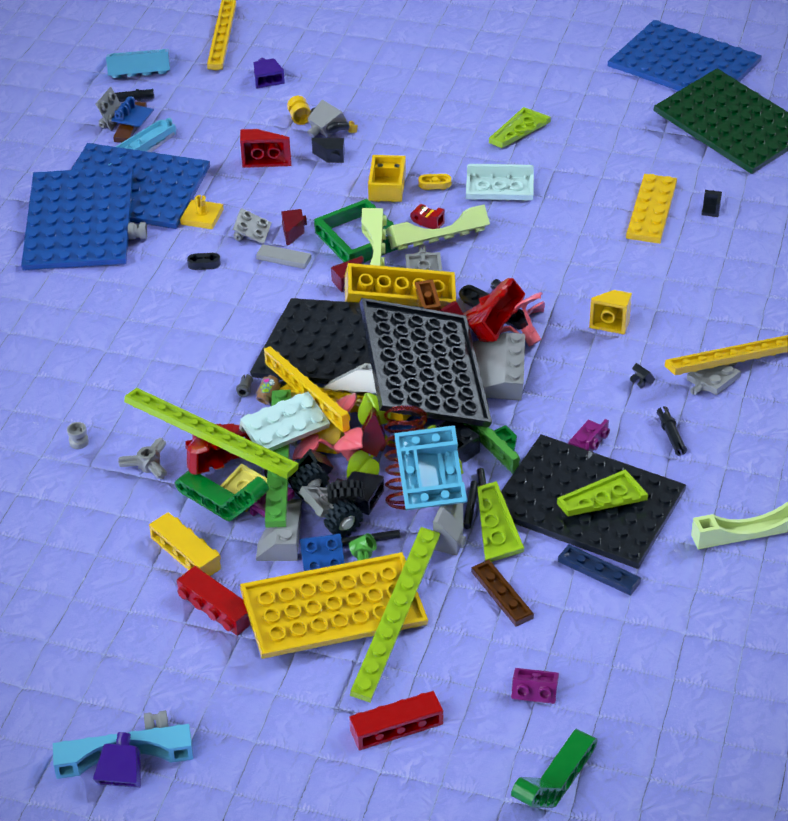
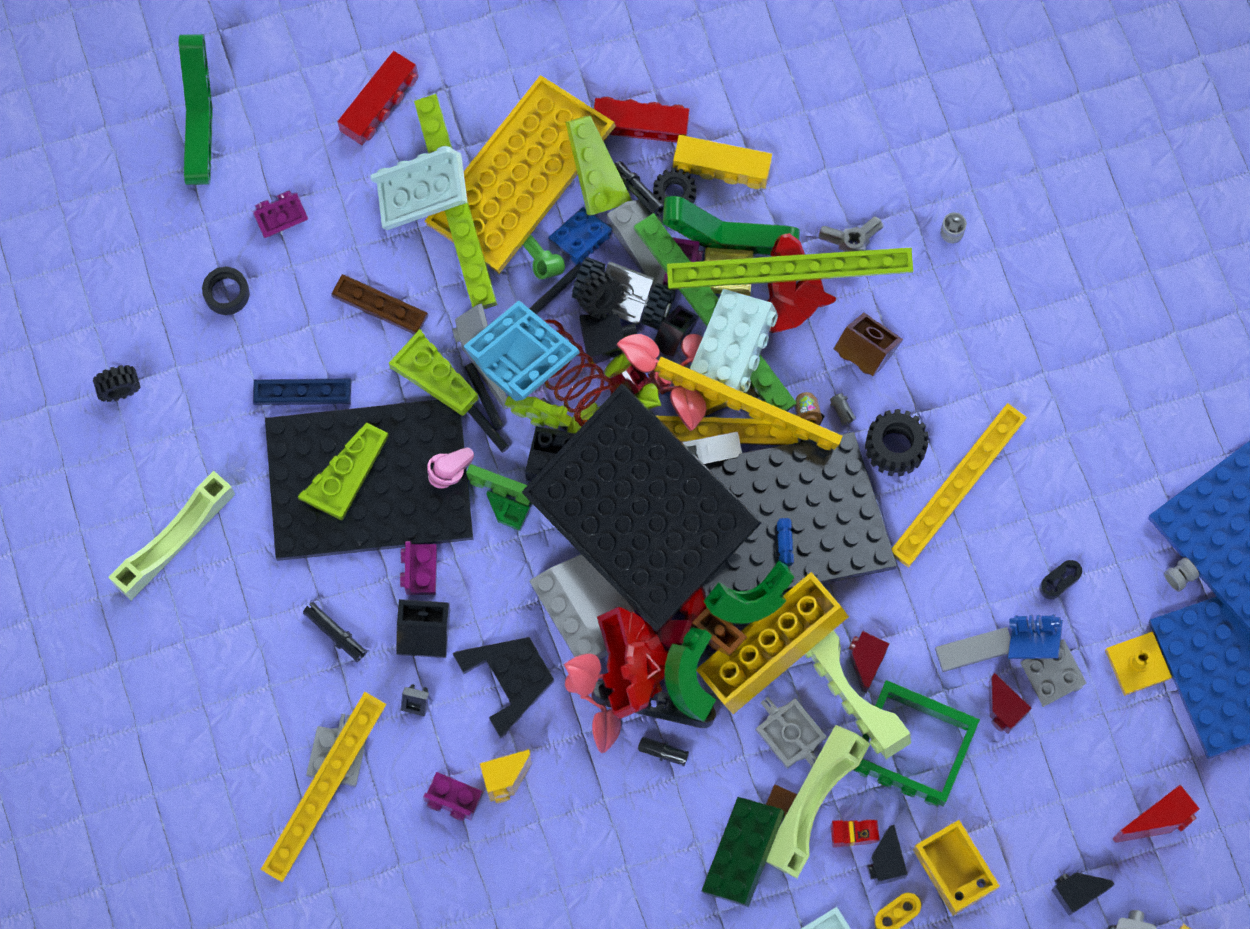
camera: 145 degrees right, 30 degrees up
none -> black tyre [93,365,141,402]
none -> black tyre [202,266,250,315]
none -> light aqua bracket [370,146,467,230]
none -> black slope [396,599,451,658]
none -> magenta bracket [423,772,483,821]
none -> bright pink piece [427,447,474,488]
none -> black wing [452,637,554,738]
none -> lime wing [566,116,632,215]
none -> black pin [615,161,664,217]
none -> black tyre [653,168,696,204]
none -> green arch [665,627,716,721]
none -> dark green plate [701,797,785,907]
none -> green arch [703,561,795,624]
none -> reddish brown tile [766,784,797,818]
none -> blue axle [777,518,794,567]
none -> reddish brown slope [833,313,903,376]
none -> black tyre [865,409,929,476]
none -> black slope [867,825,908,886]
none -> yellow plate [892,403,1027,568]
none -> blue hinge [1008,614,1063,659]

